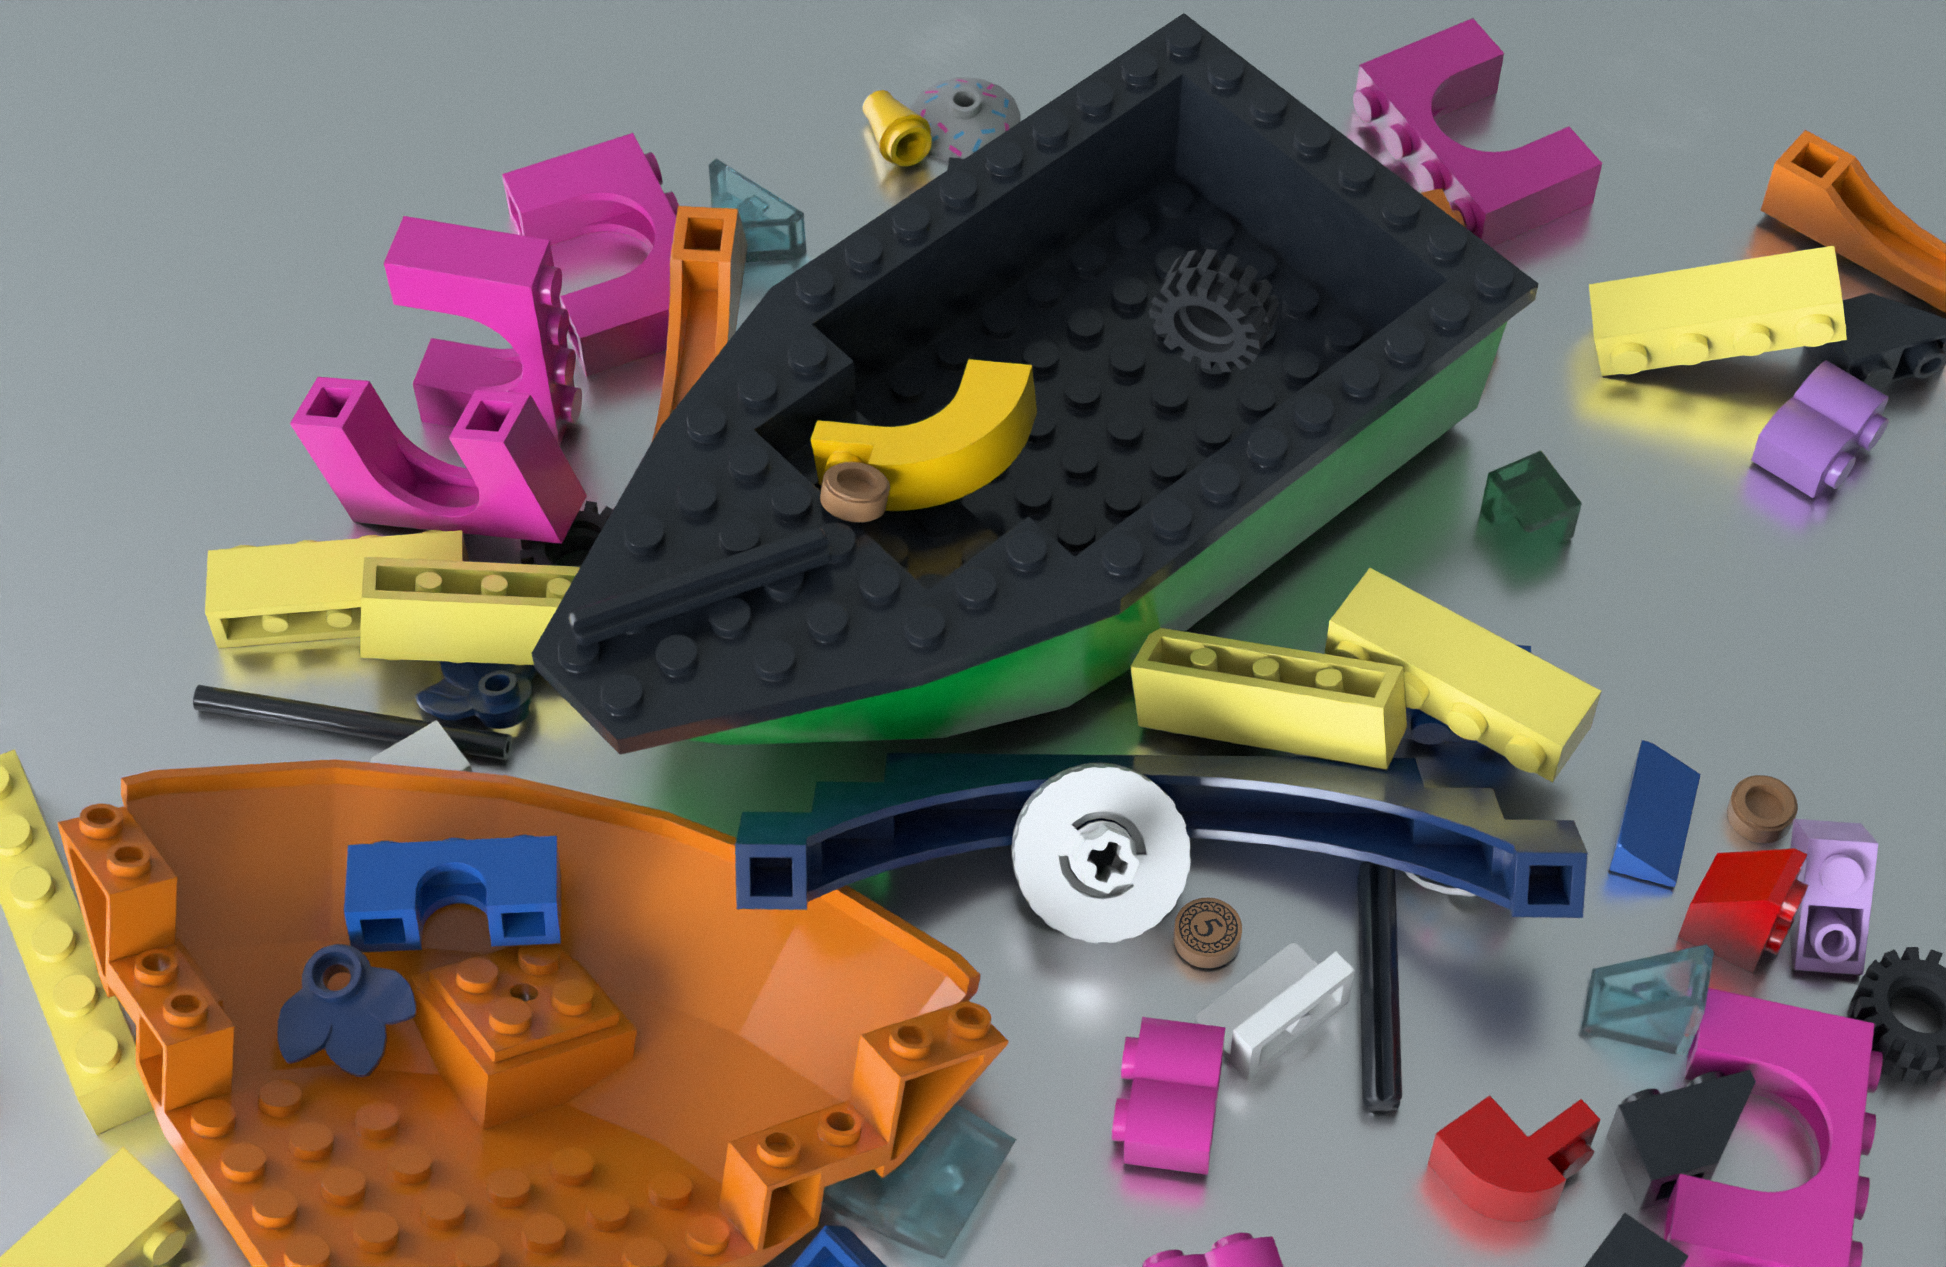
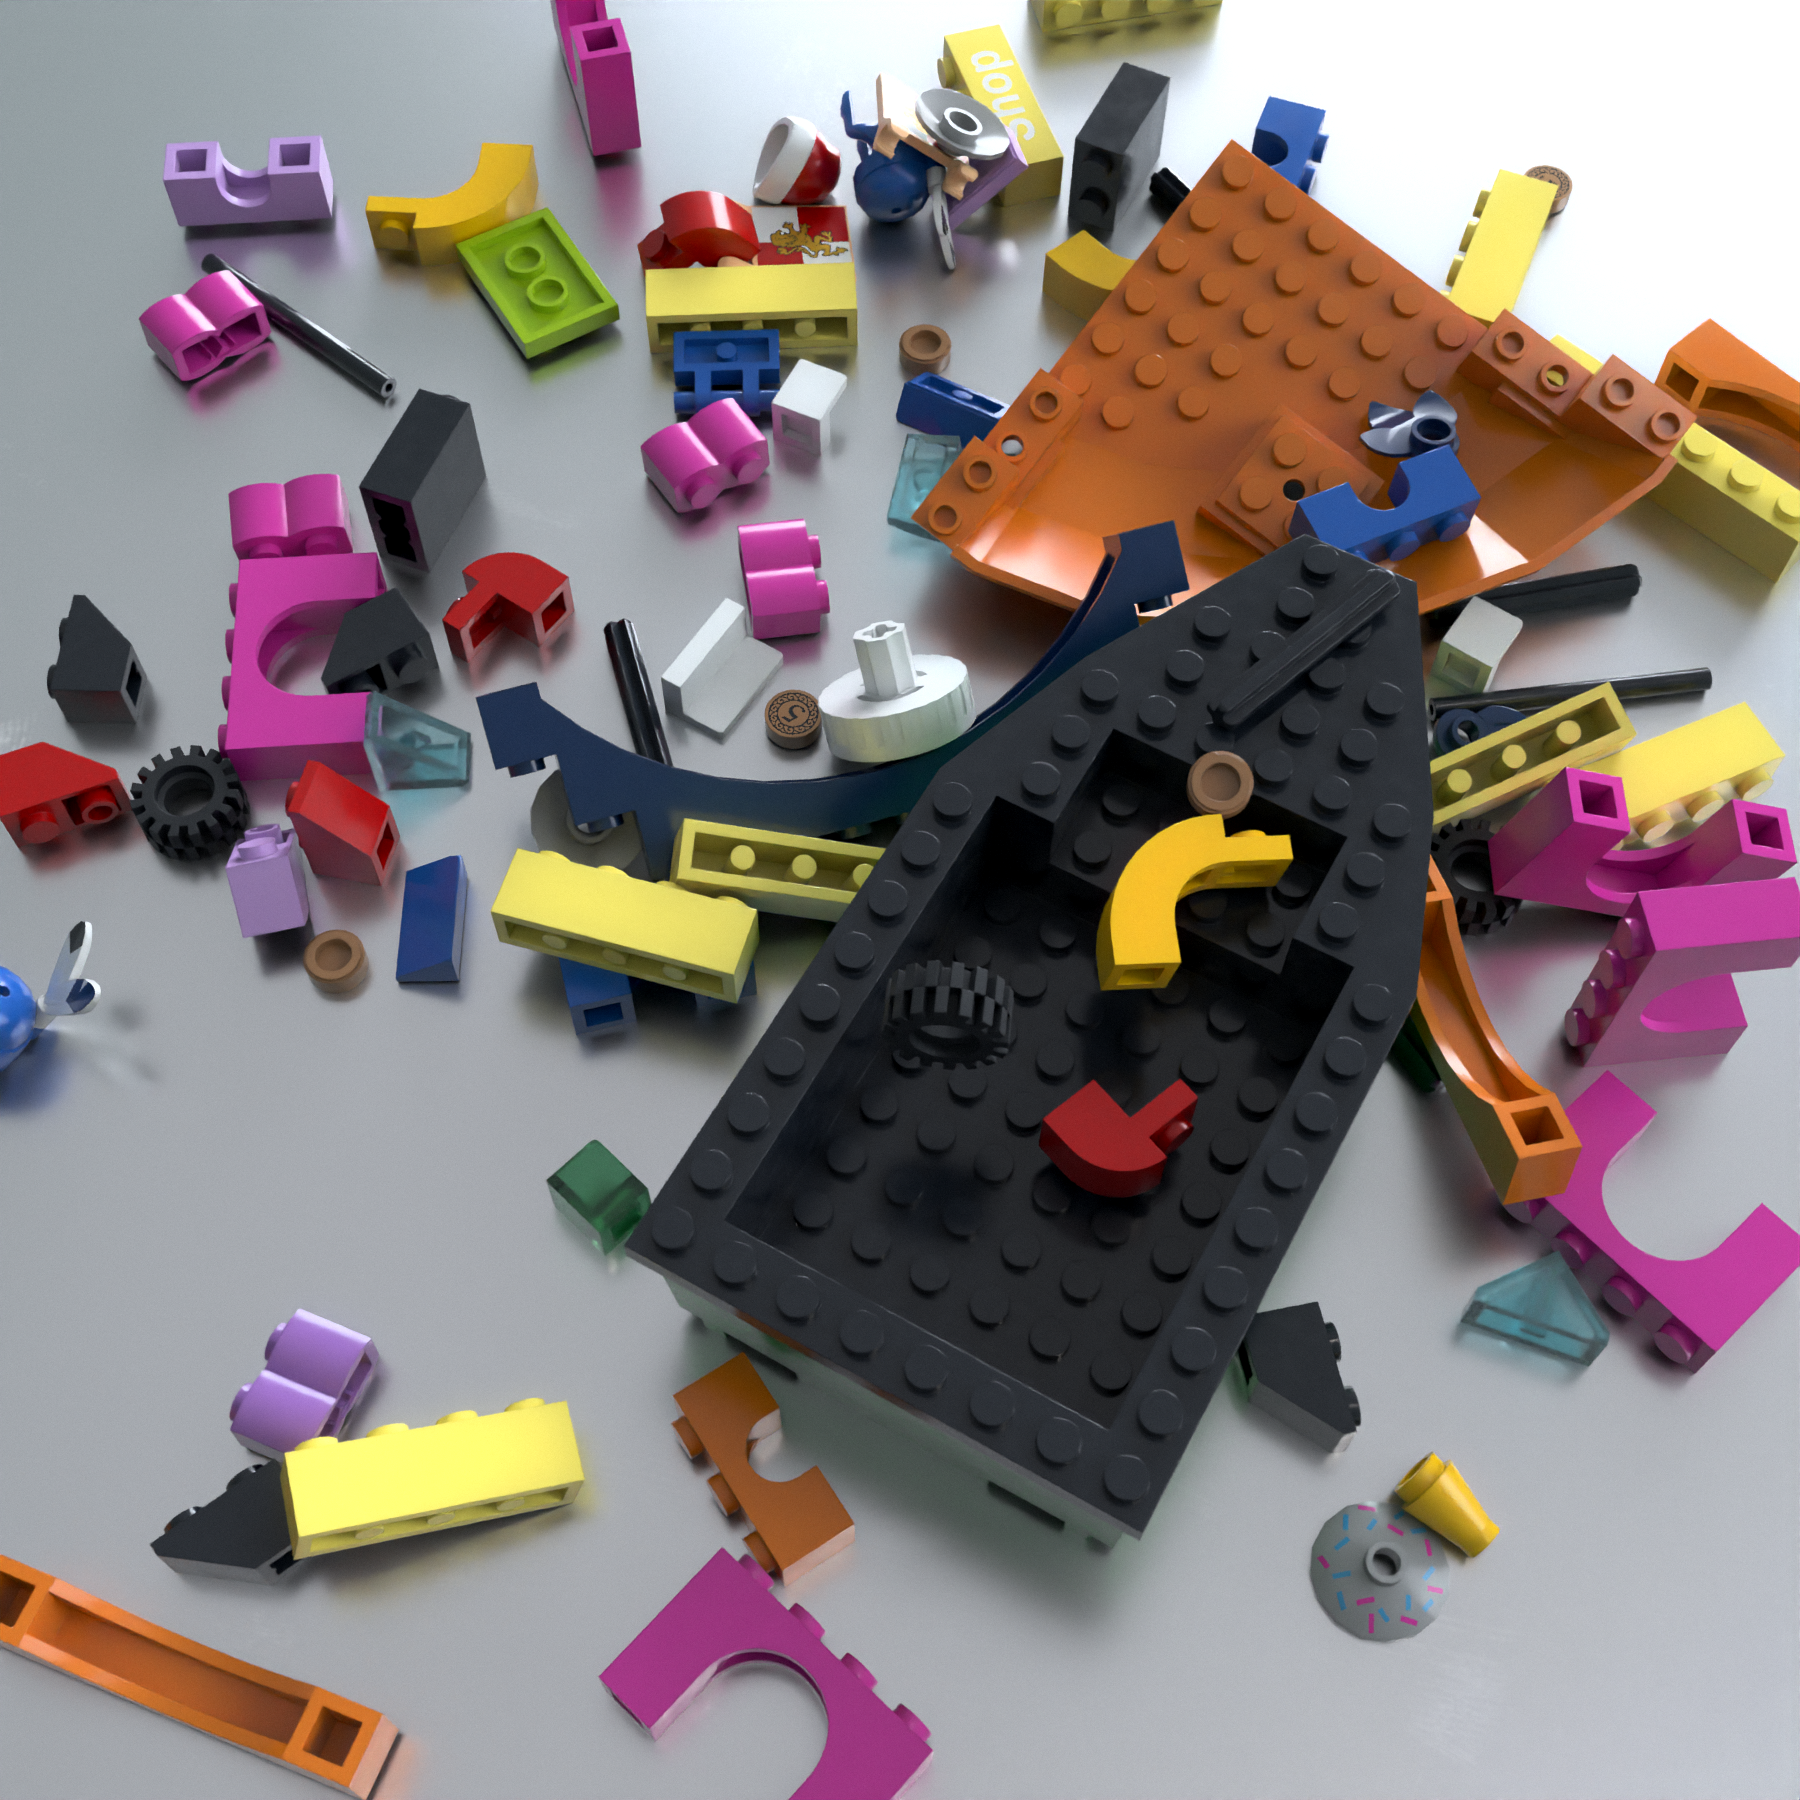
camera: 160 degrees right, 5 degrees up
none -> red brick [1039,1079,1199,1198]

